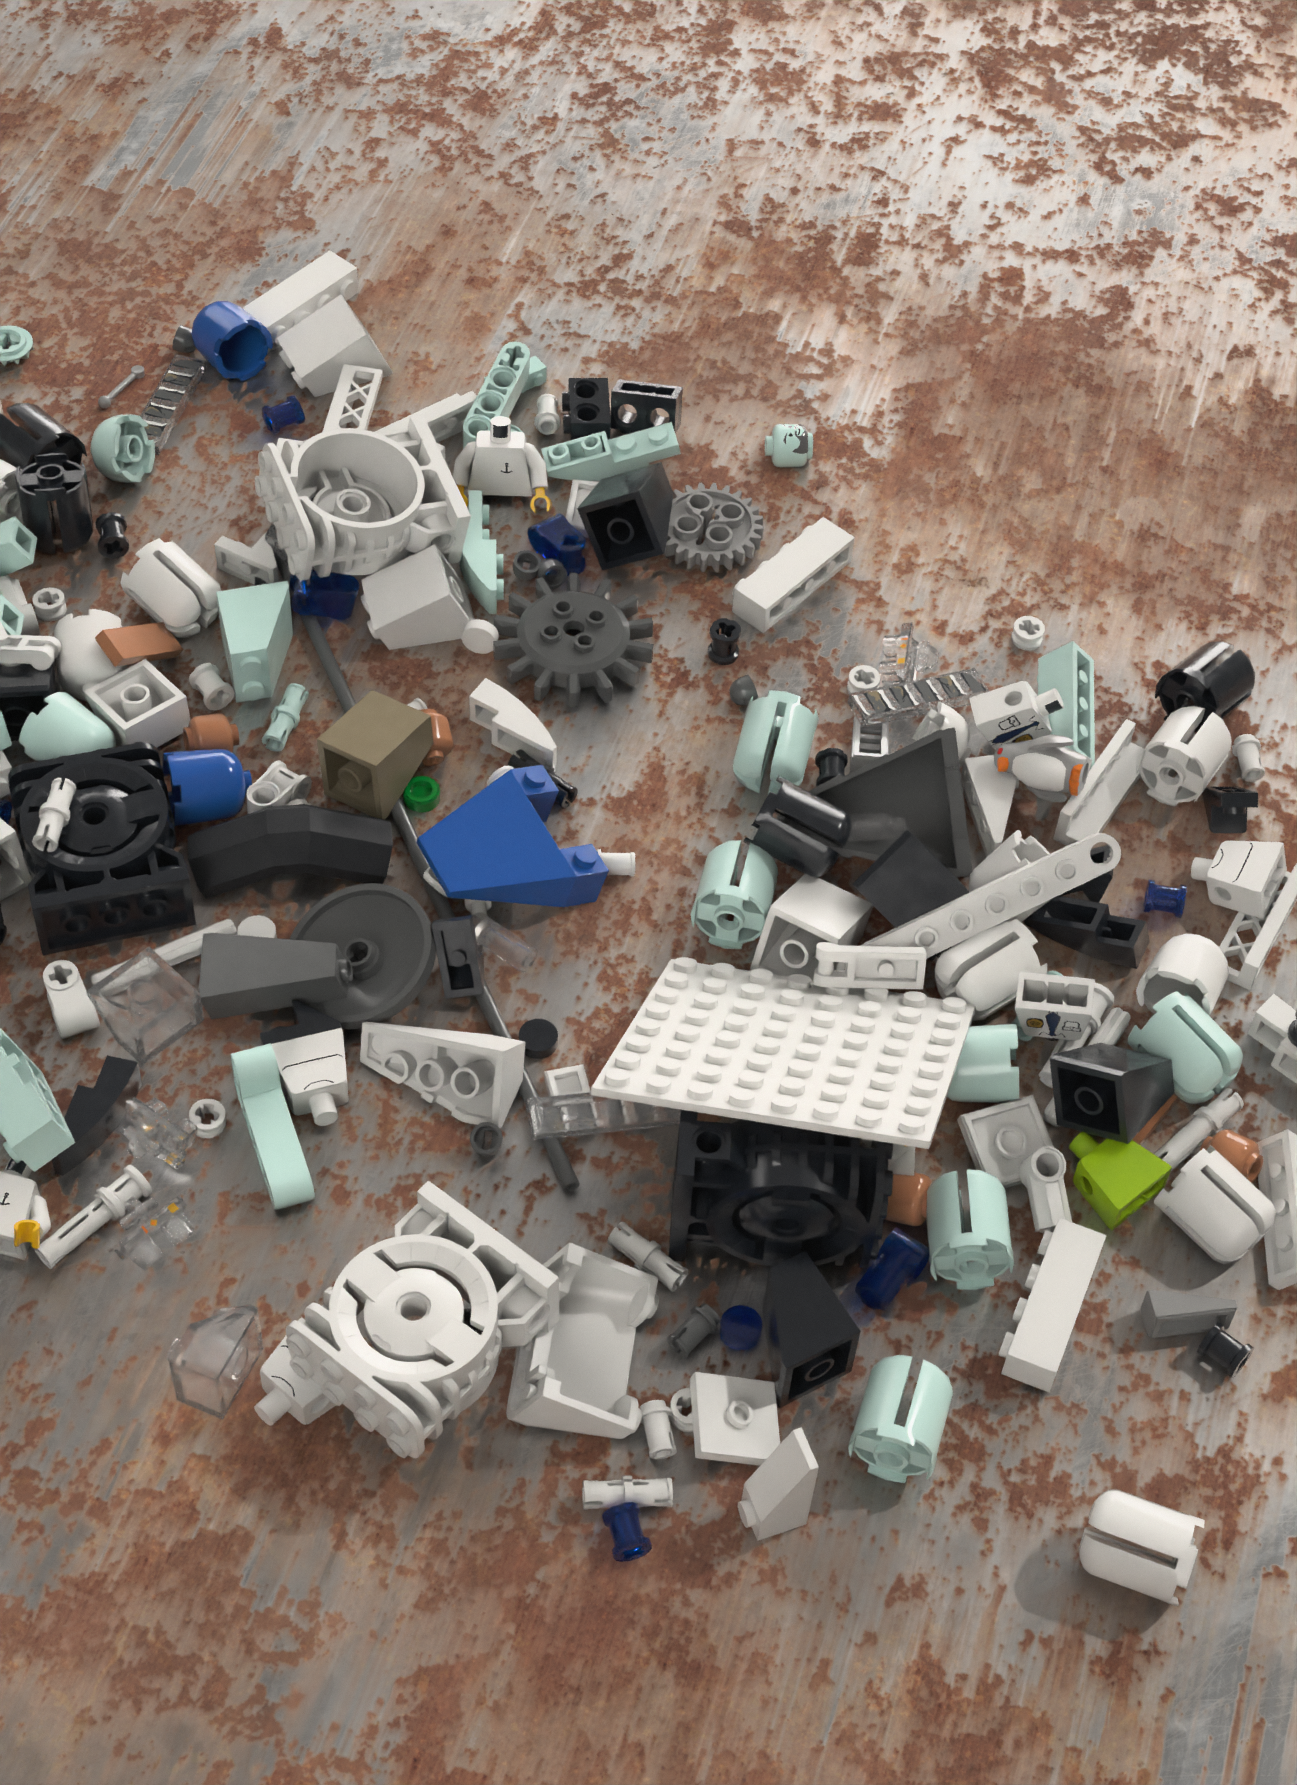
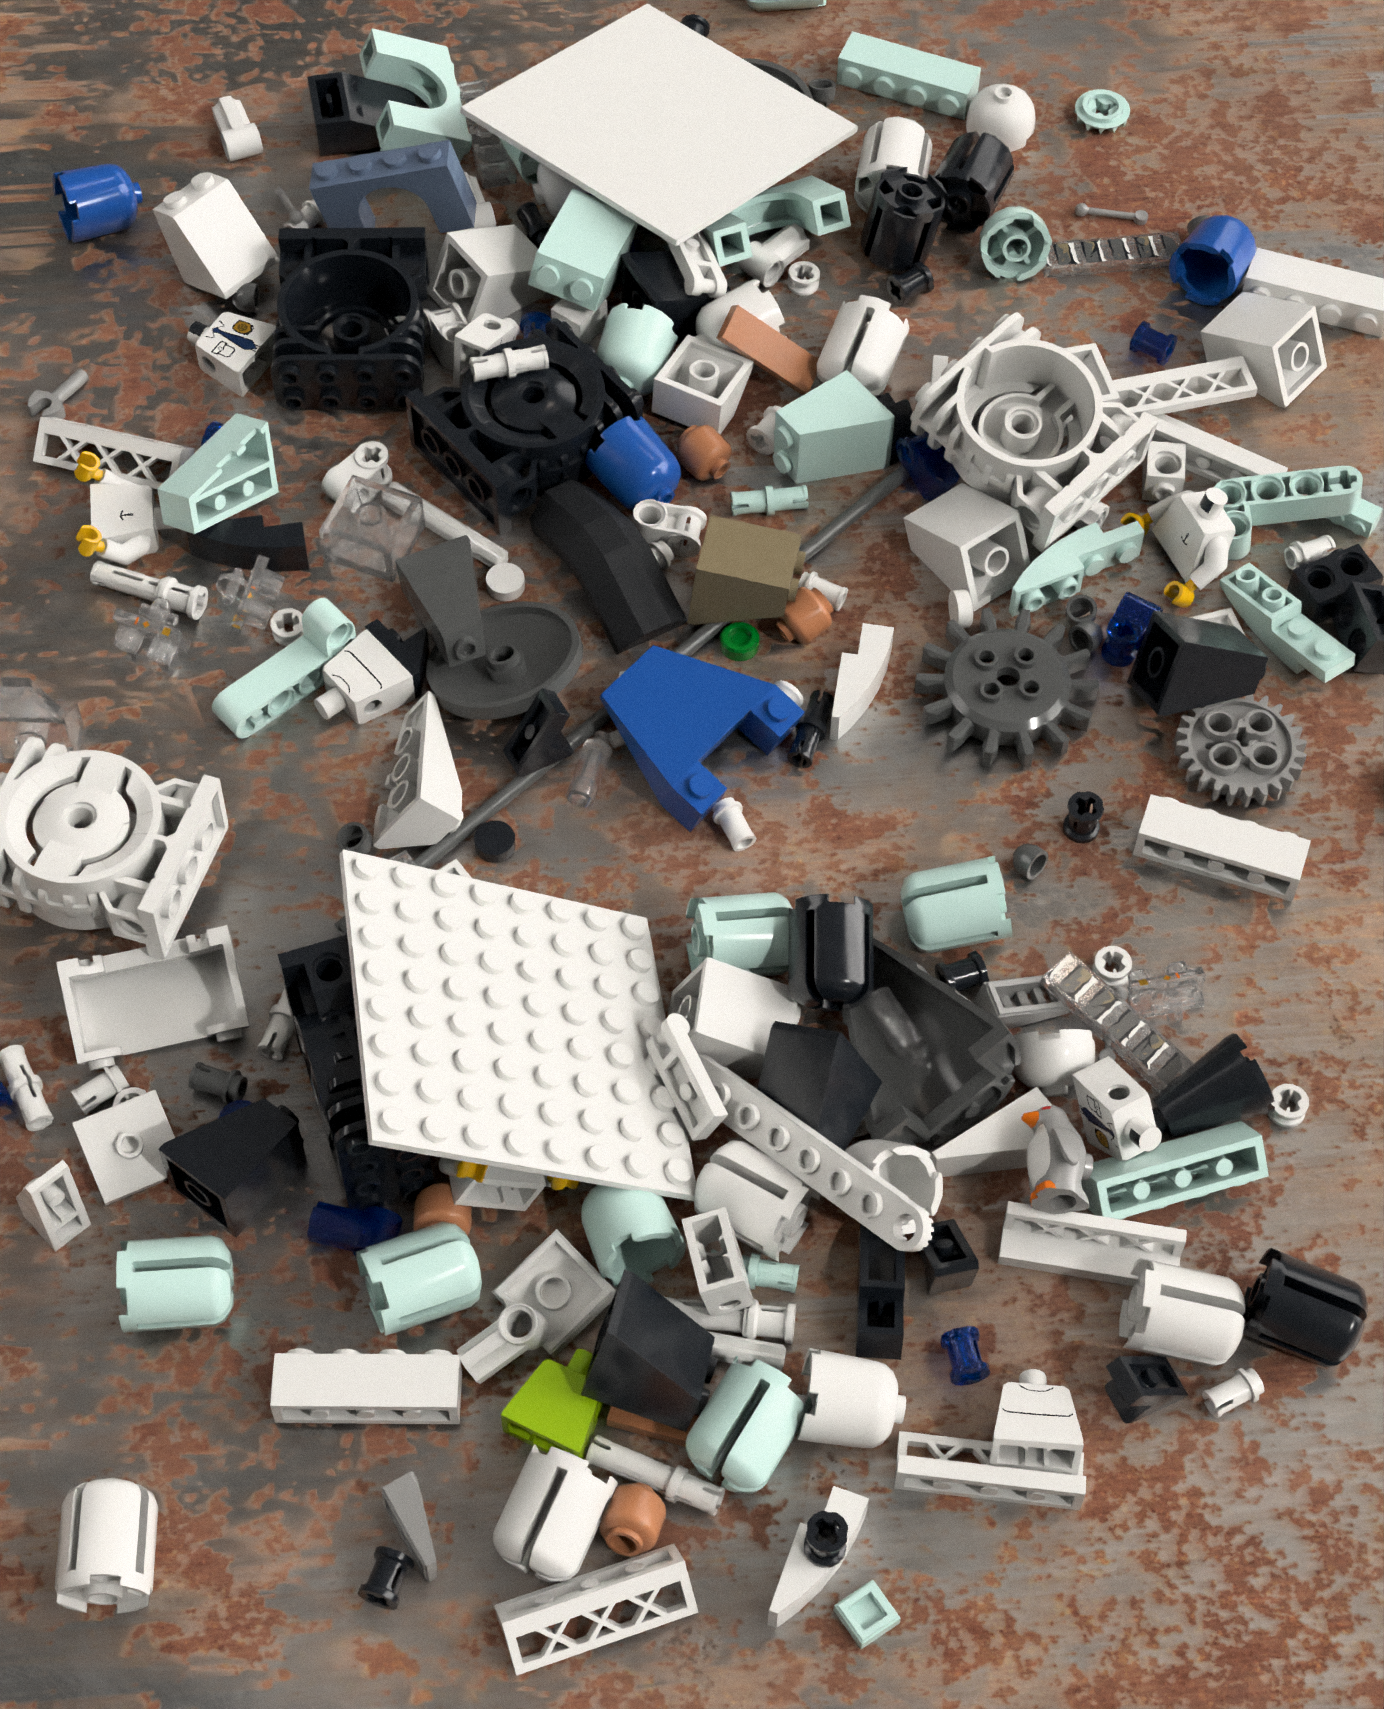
camera: 70 degrees right, 5 degrees up
none -> black cone [1151,1033,1275,1138]

